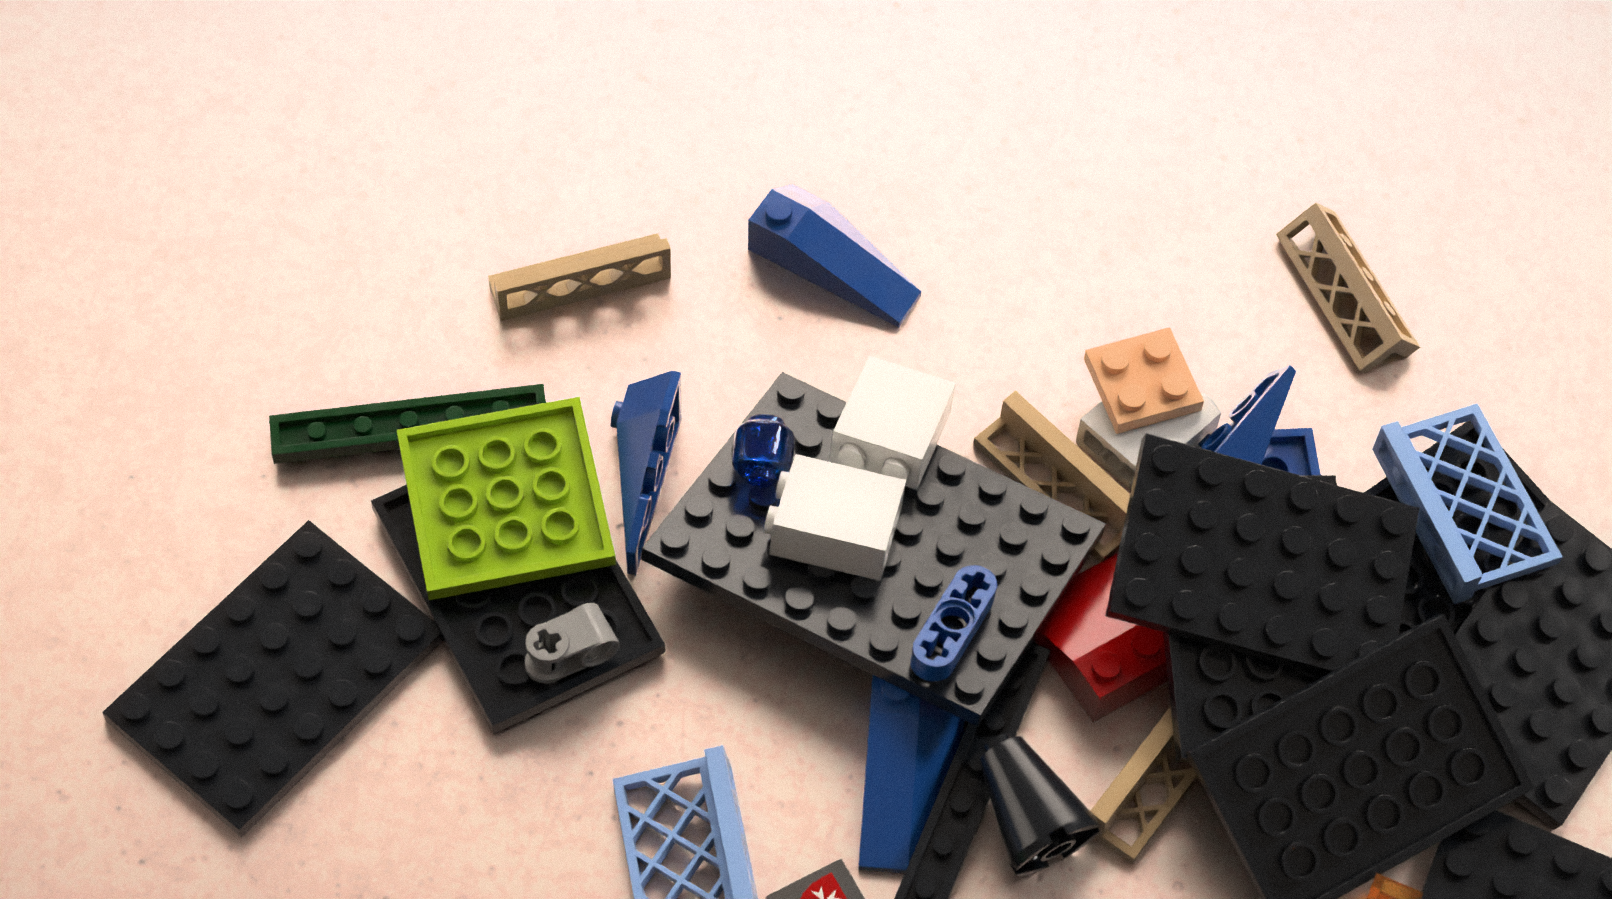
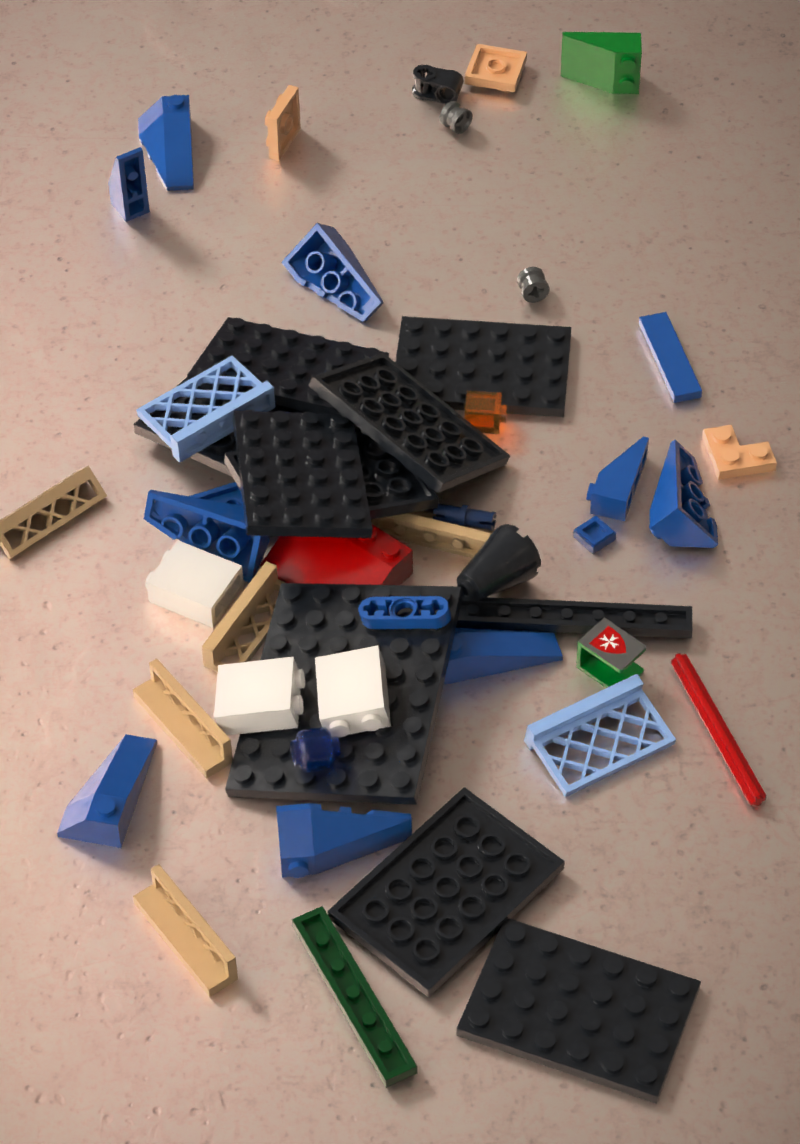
camera: 105 degrees left, 10 degrees down
lime plate [397,397,616,600] -> none
light grey piece [525,603,620,684] -> none
light nougat plate [1084,327,1204,434] -> none
none -> tan fence [133,659,233,779]
none -> dark blue pin [433,503,497,531]

